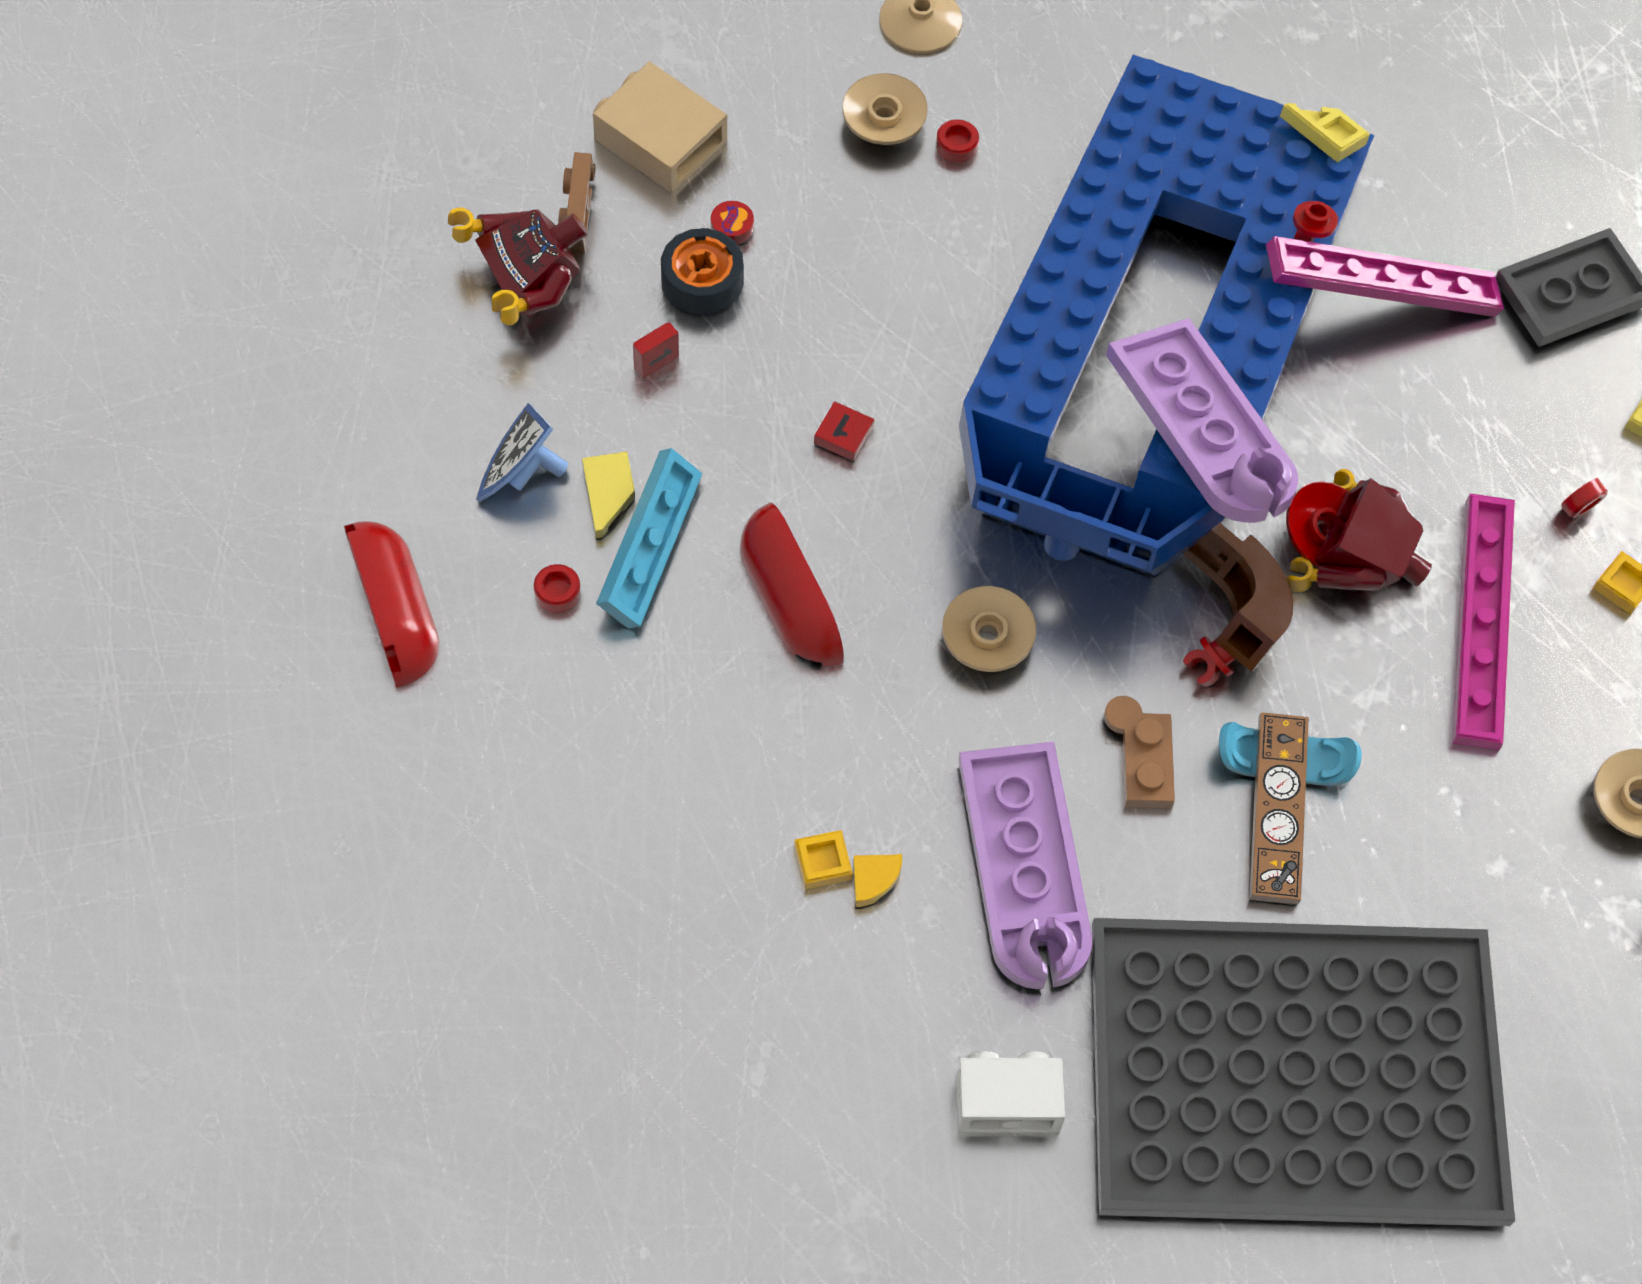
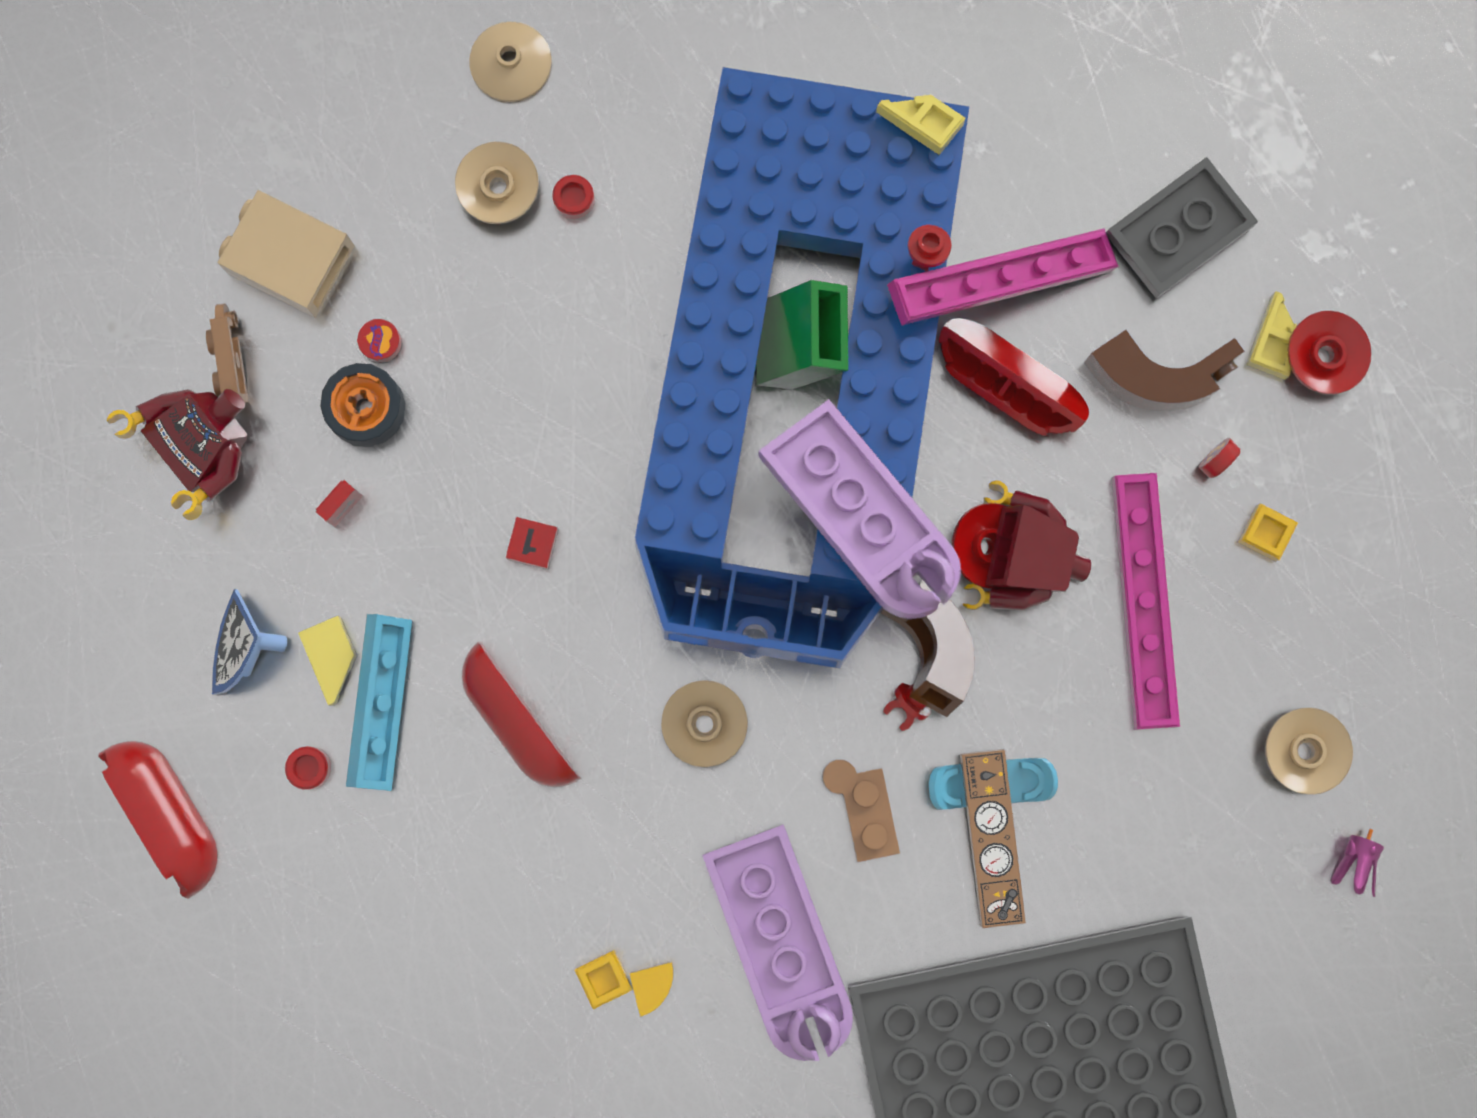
camera: 10 degrees left, 20 degrees up
none -> green brick [757,280,848,389]
none -> red brick [939,318,1089,436]
none -> reddish brown arch [1084,330,1245,412]

